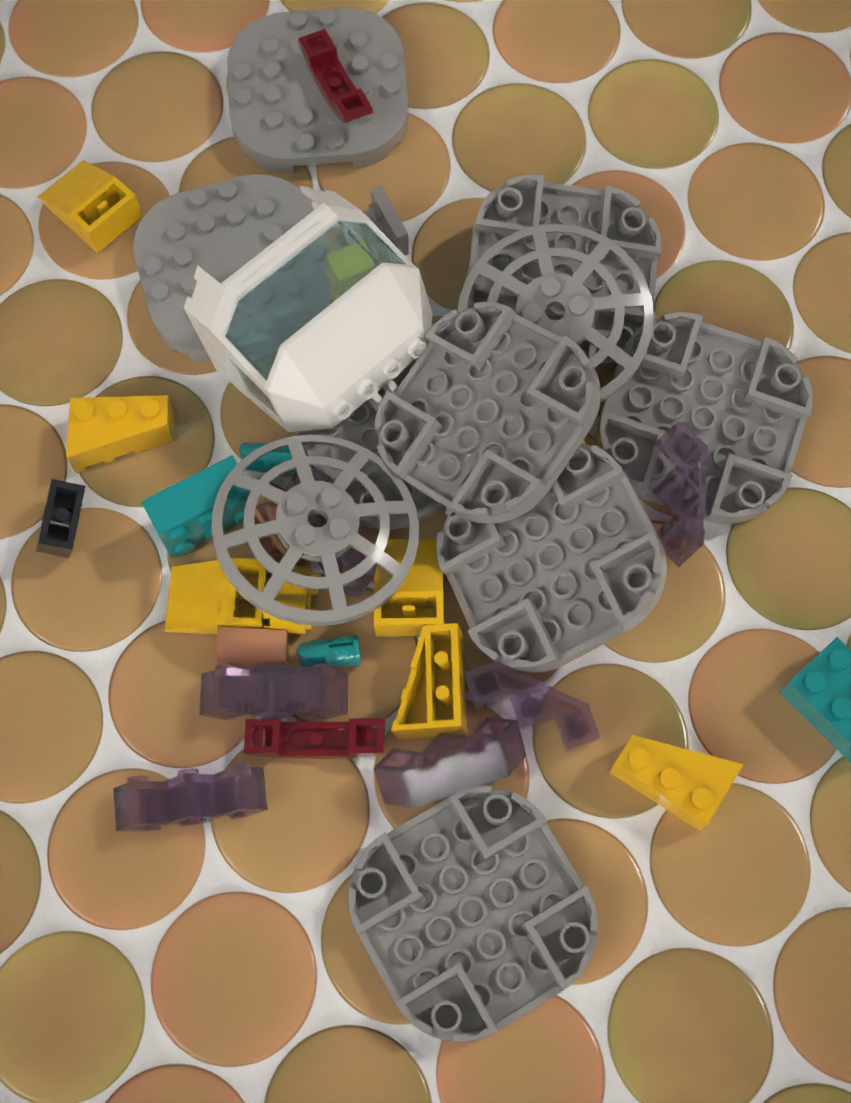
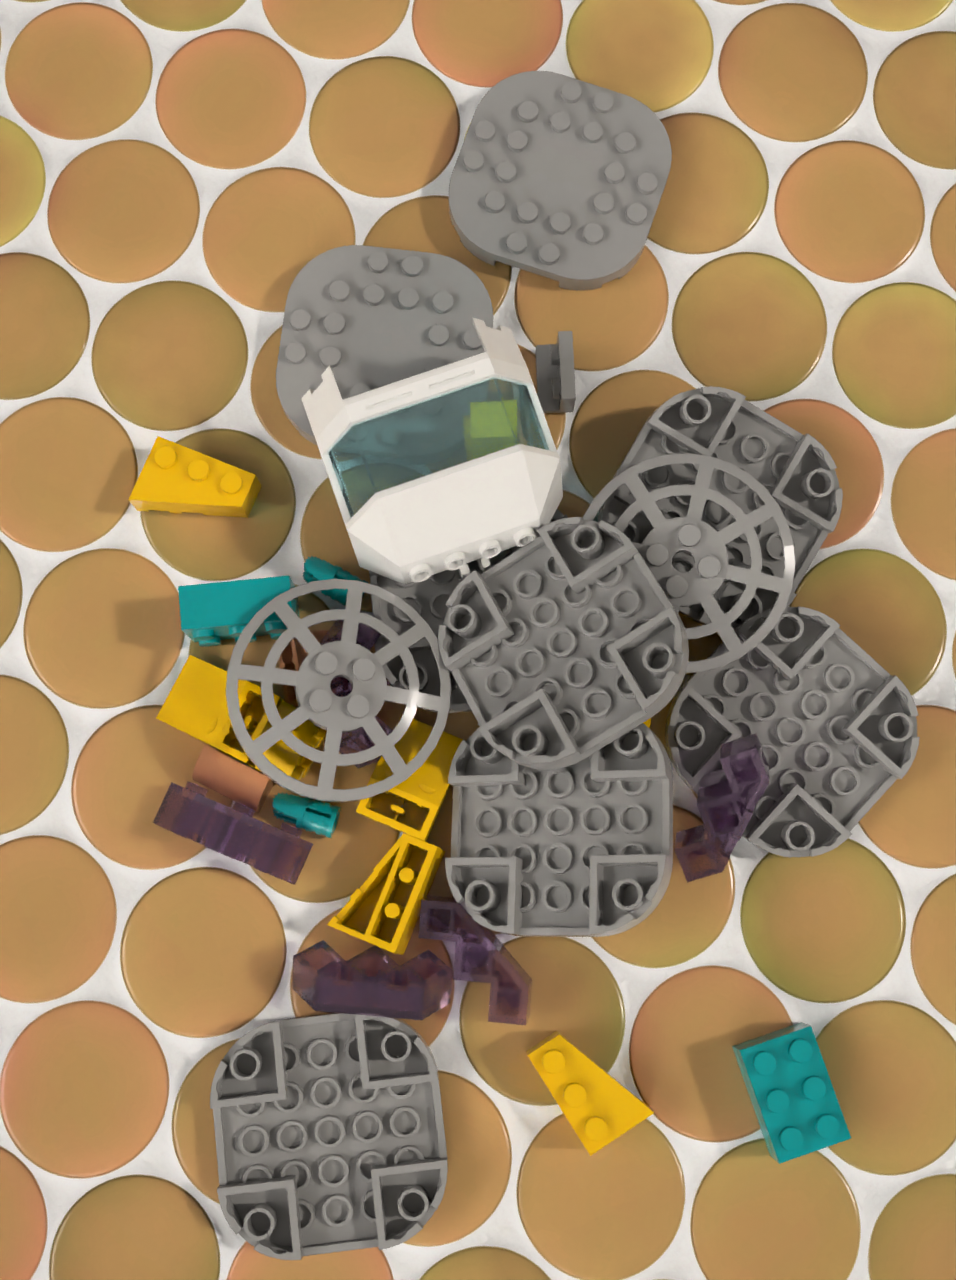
camera: 20 degrees right, 10 degrees up
black brick [36,479,86,558] -> none
yellow slope [37,160,143,254] -> none
brick [113,761,268,831] -> none
dark red slope [243,718,385,759] -> none
dark red slope [298,29,373,123] -> none

